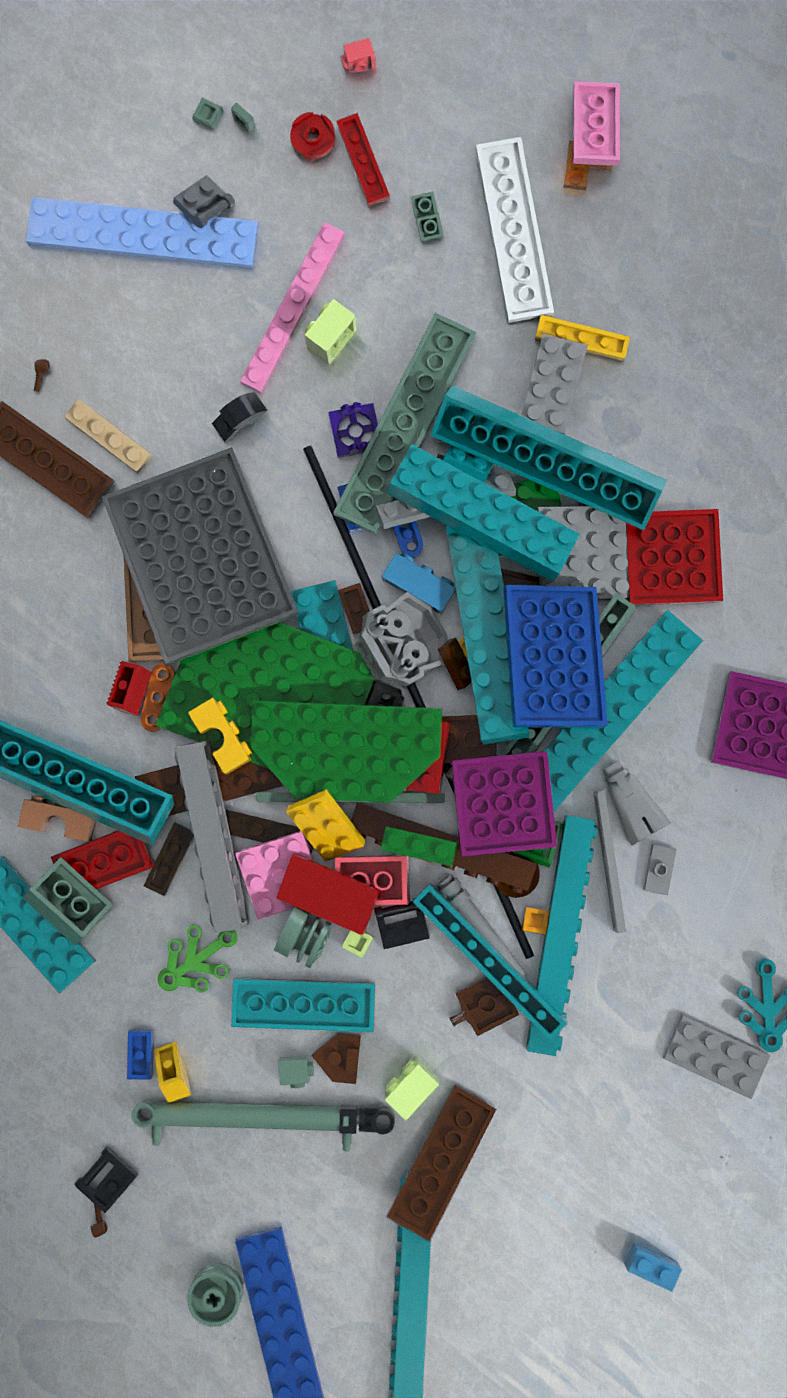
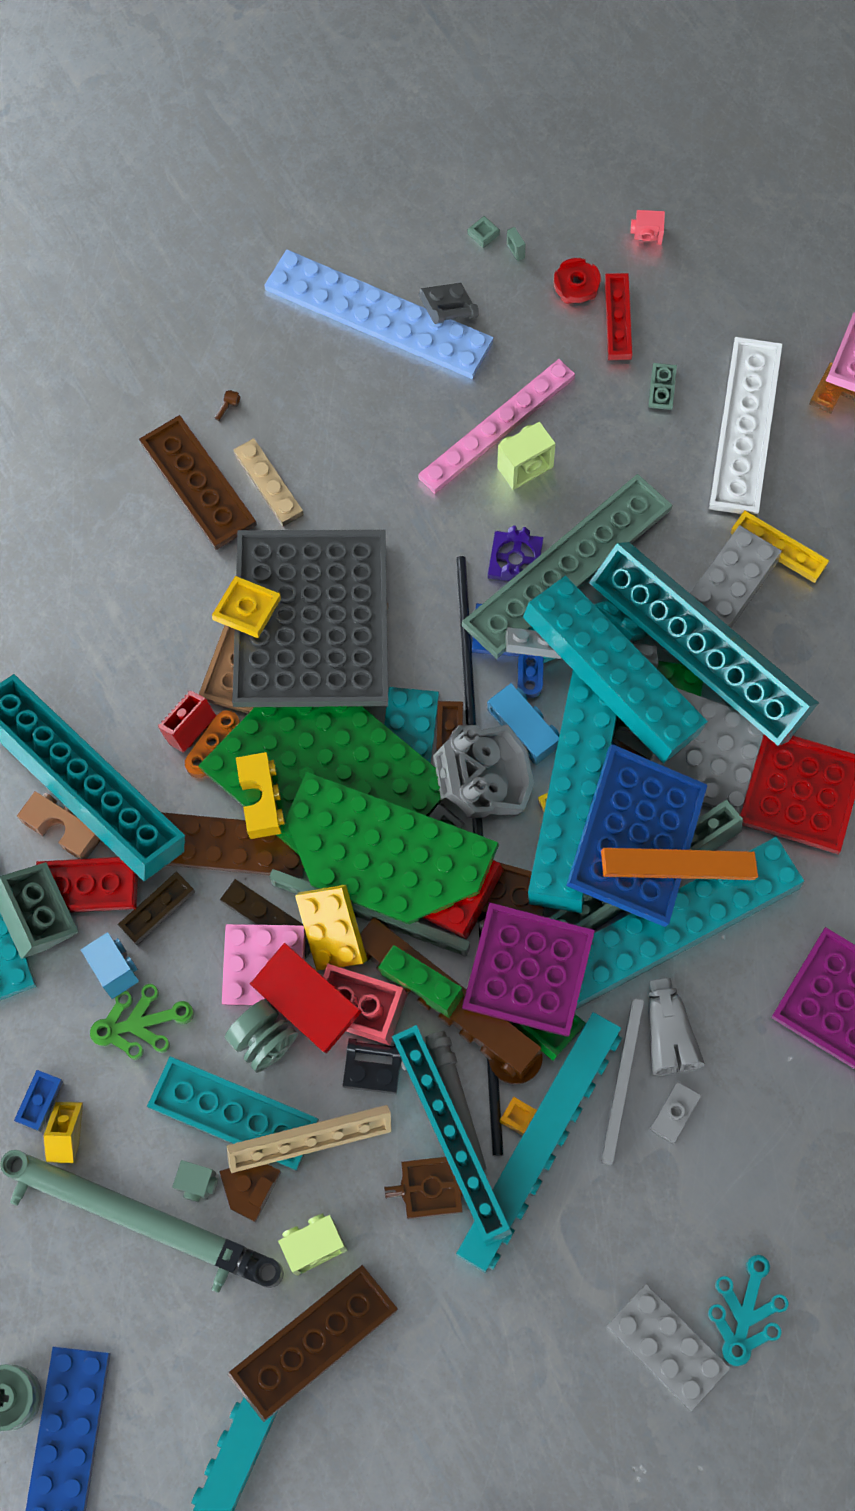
camera: 20 degrees right, 15 degrees down
light grey brick [175,740,249,933] -> none
black brick [212,392,267,442] -> none
yellowish green plate [342,931,374,958] -> none
reddish brown plate [437,637,472,690] -> none
none -> brick [80,932,139,999]
none -> yellow plate [212,576,281,638]
none -> tan plate [227,1105,391,1173]
none -> orange tile [601,848,758,880]

